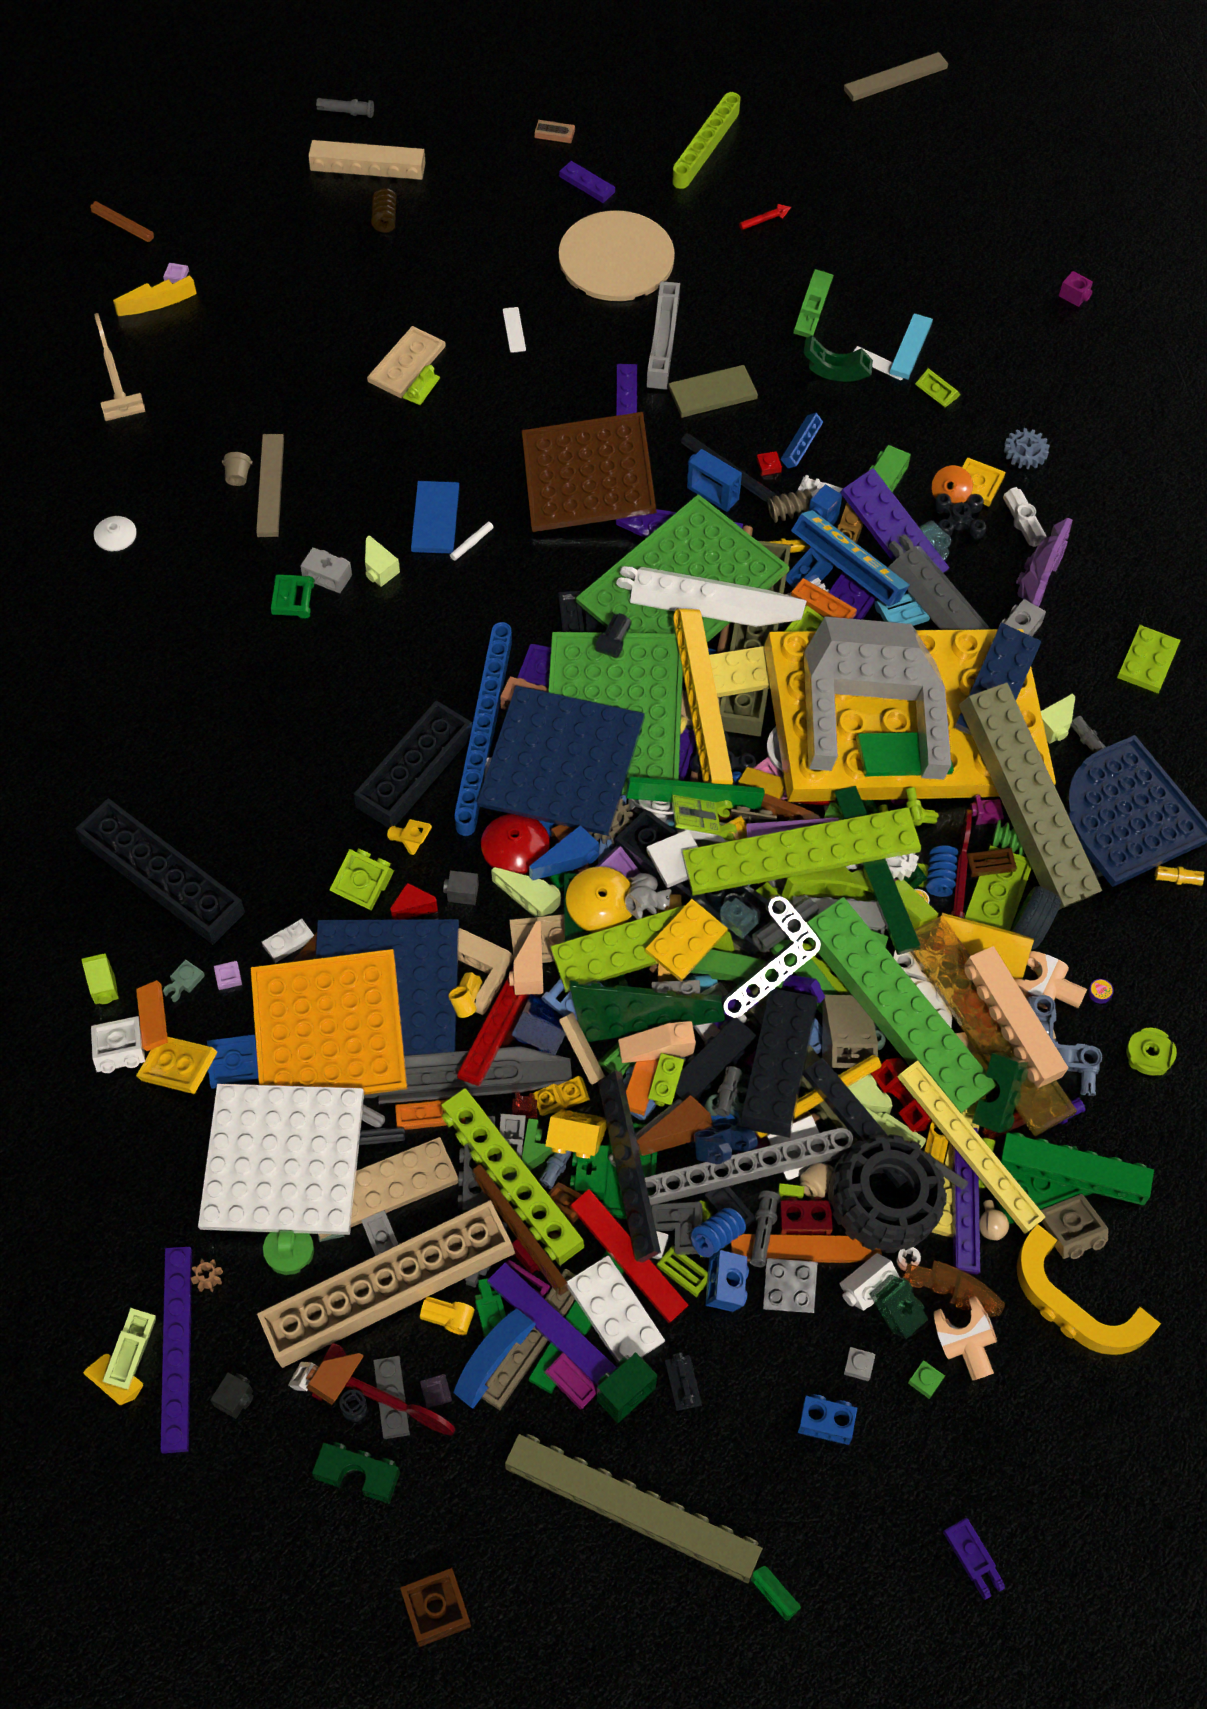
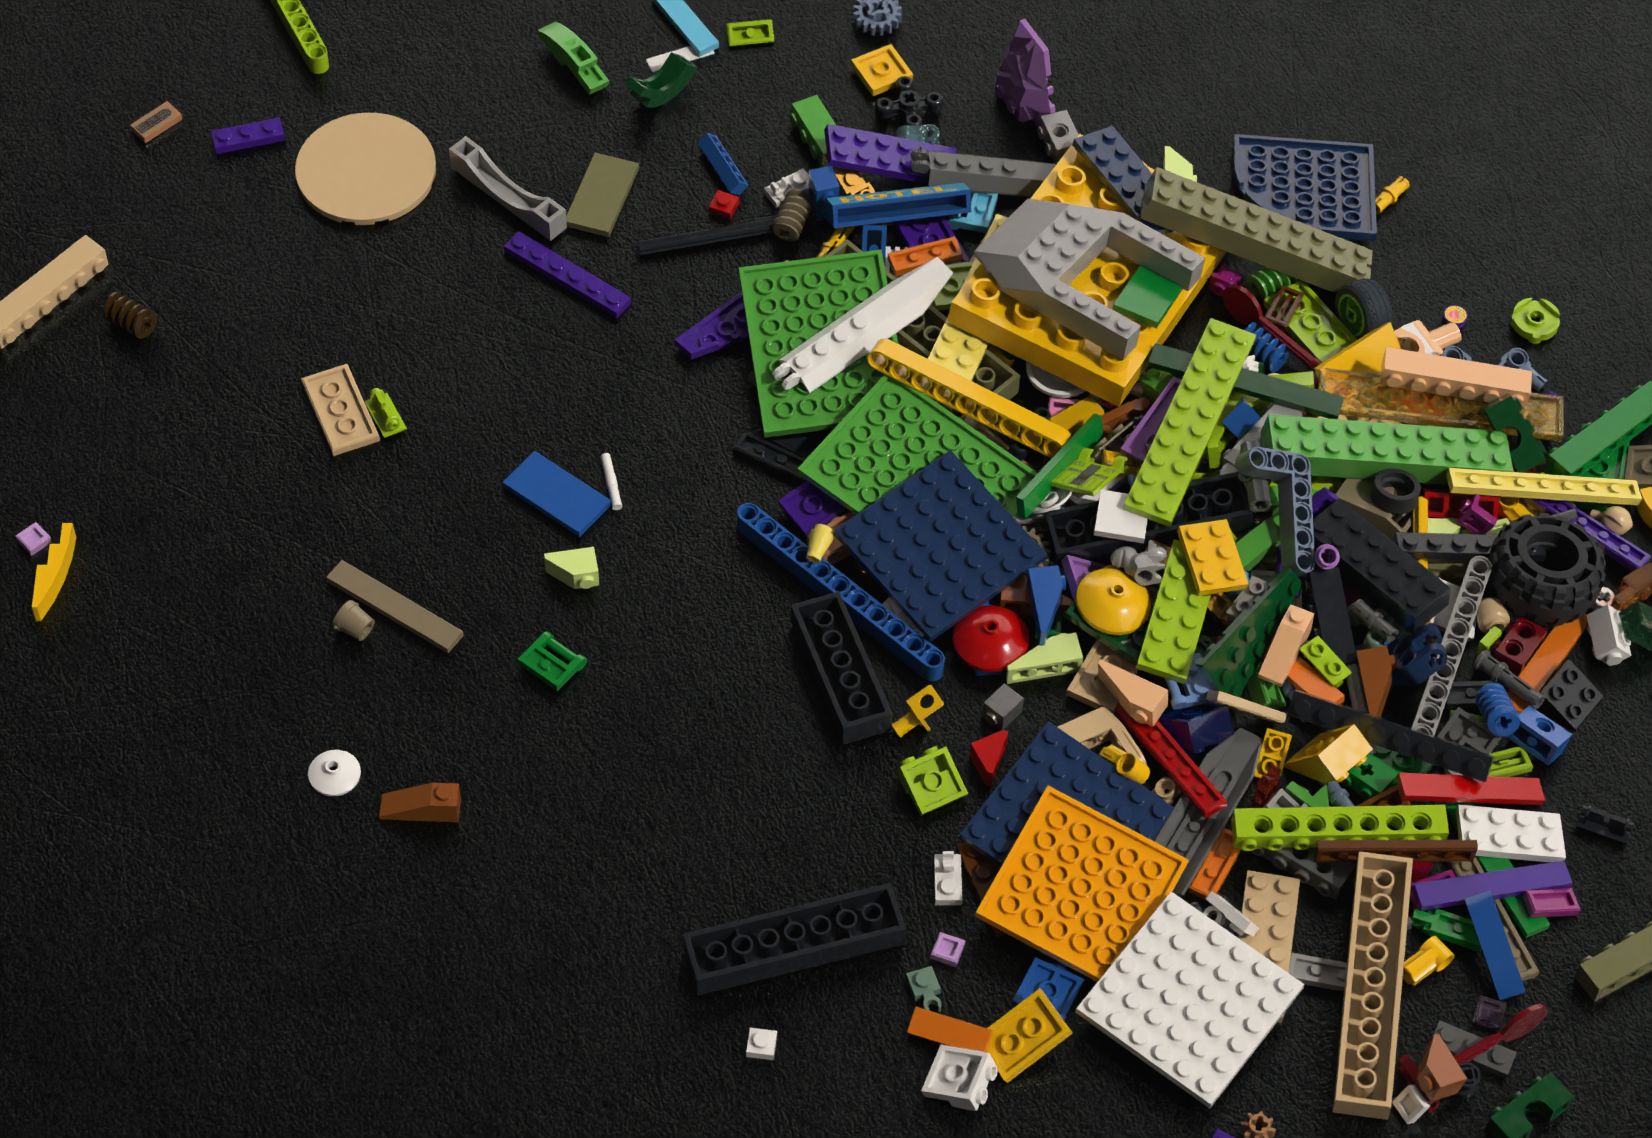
camera: 55 degrees left, 5 degrees down
lime slope [82,953,119,1004] -> none
tan piece [94,313,145,421] -> none
bright green tile [263,1230,314,1275] -> none
light grey brick [301,548,352,593] -> none
white sticker [503,307,526,352] -> none
reddish brown plate [522,412,657,532] -> none
black piece [595,613,632,658] -> none
dark green brick [597,1352,657,1424] -> none
blue window [687,449,742,512] -> none
clear light blue brick [720,898,758,939] -> none
red piece [739,204,791,230] -> none
lime axle [878,787,939,826] -> none
orange dish [932,465,973,504] -> none
white piece [1003,487,1047,547] -> none
dark grey pin [1070,716,1106,754] -> none
lime plate [1117,625,1180,693] -> none
none -> dark orange slope [379,783,461,822]
none -> white plate [746,1028,777,1060]
none -> light yellow cone [806,524,834,563]
none -> tan plate [1152,777,1182,805]
none -> white plate [1203,891,1259,936]
none -> blue panel [1223,398,1261,439]
none -> medium lavender cone [1314,544,1340,569]
none -> black tyre [1370,469,1421,514]
none -> magenta bracket [1457,494,1497,535]

